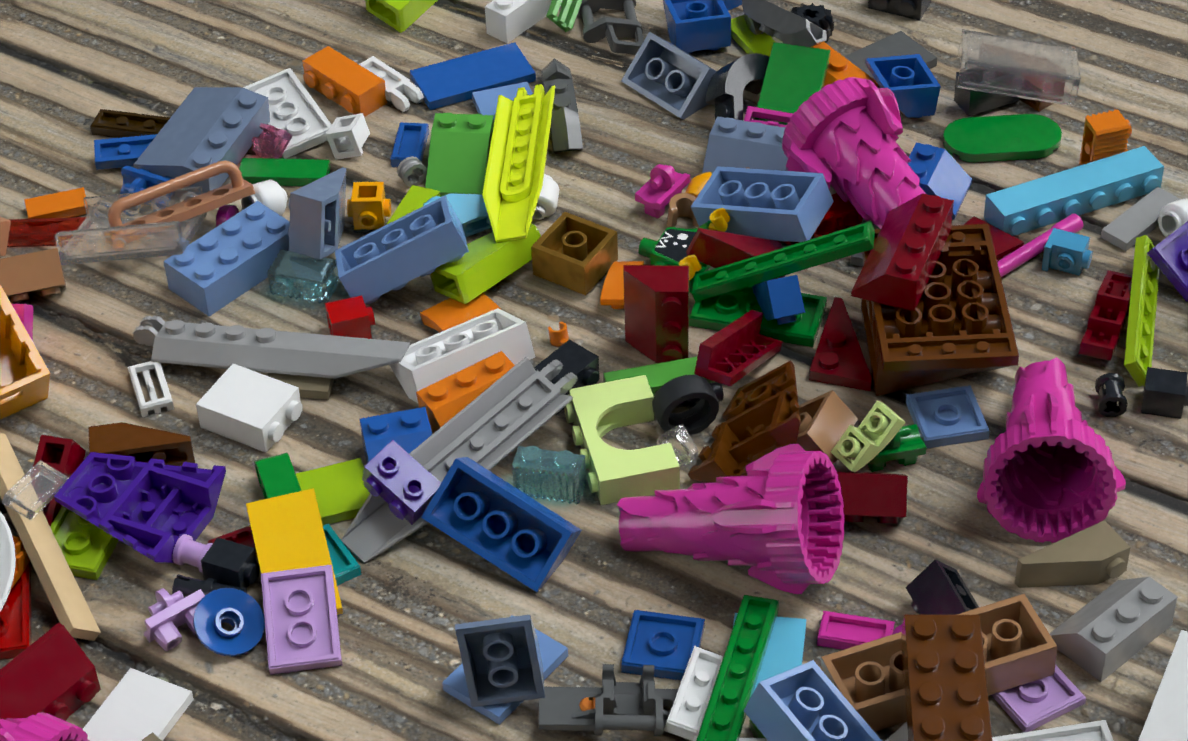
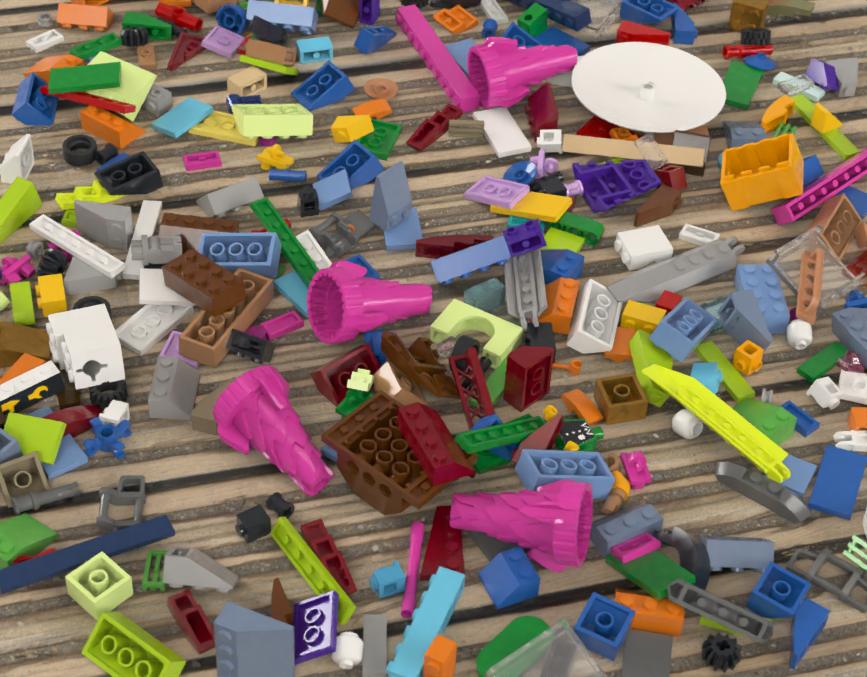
camera: 130 degrees right, 0 degrees up
none -> dark red slope [415,235,494,259]
none -> white brick [537,129,563,154]
none -> yellow brick [620,300,666,335]

